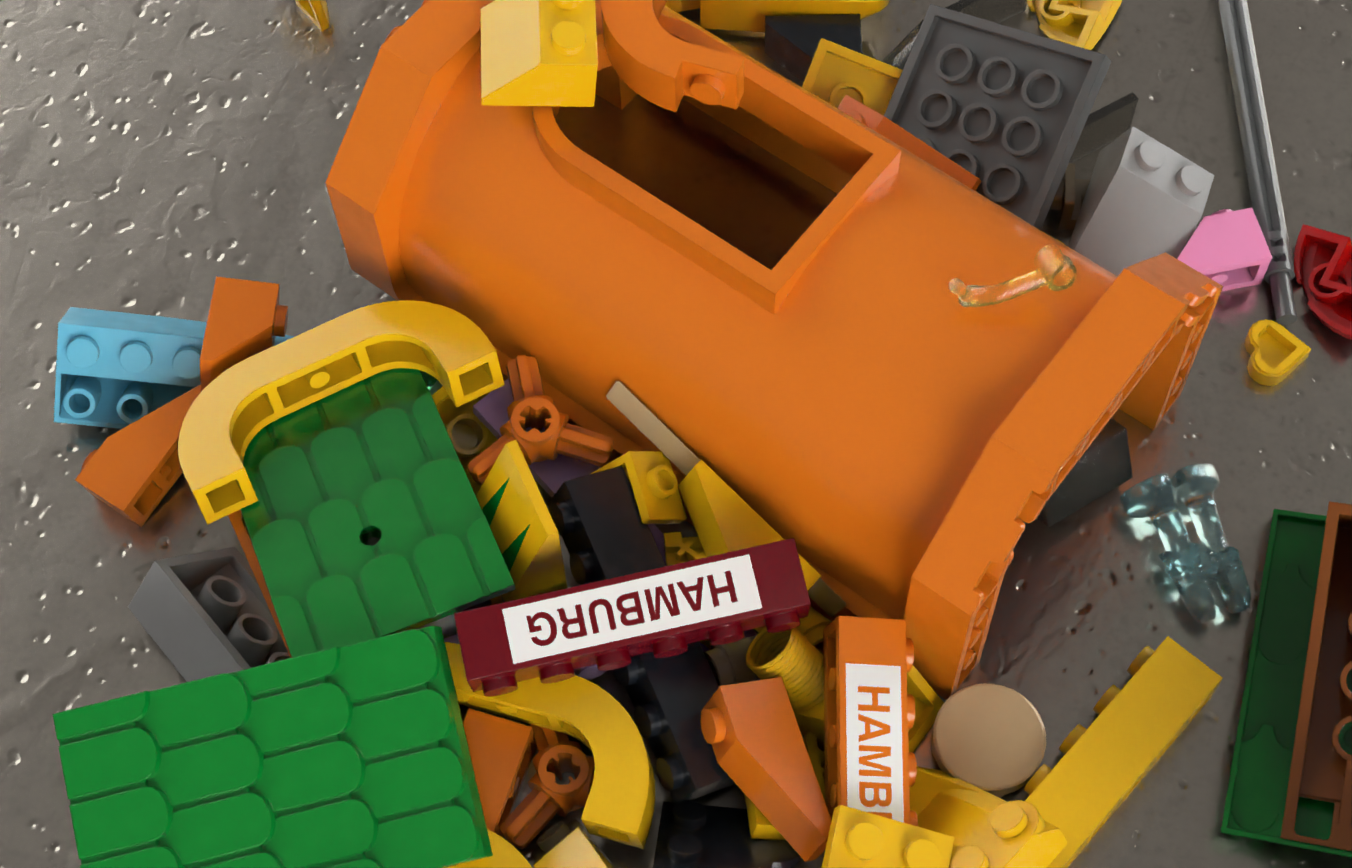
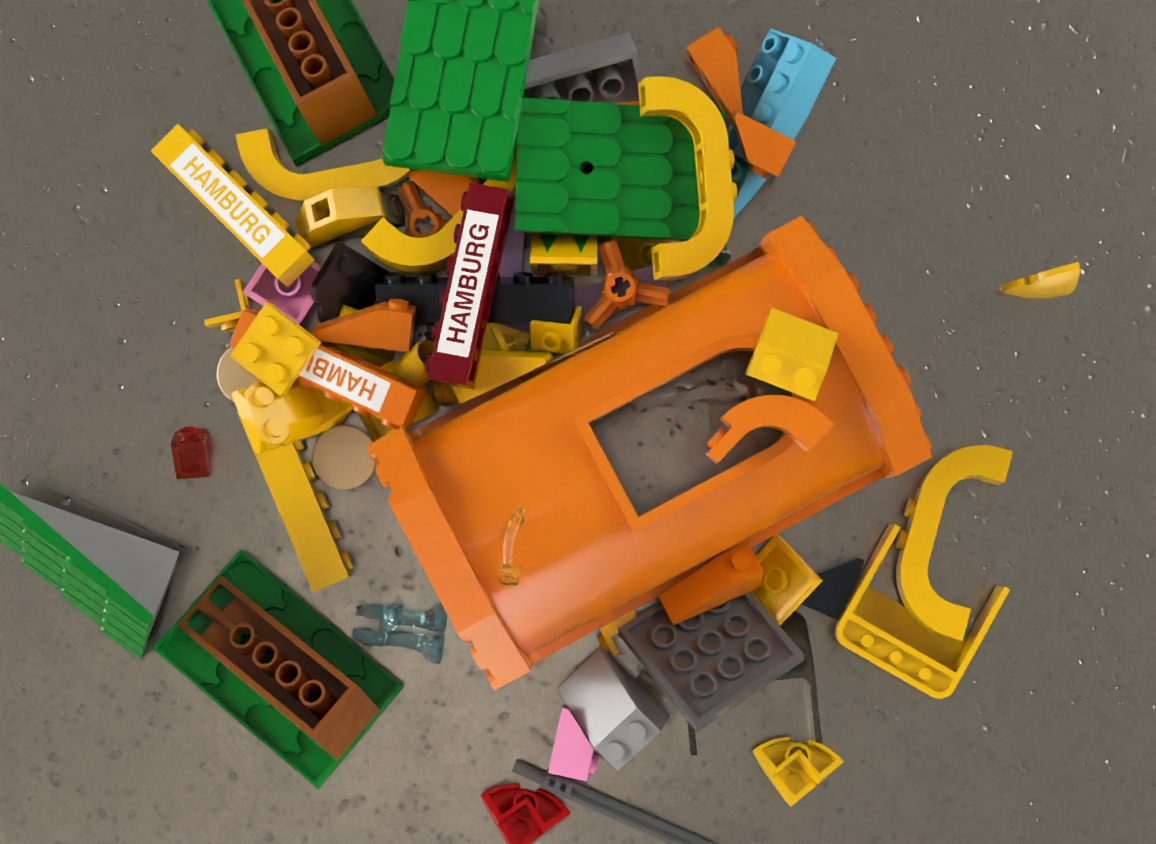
camera: 115 degrees right, 25 degrees up
yellow tile [1244,319,1311,386] -> none

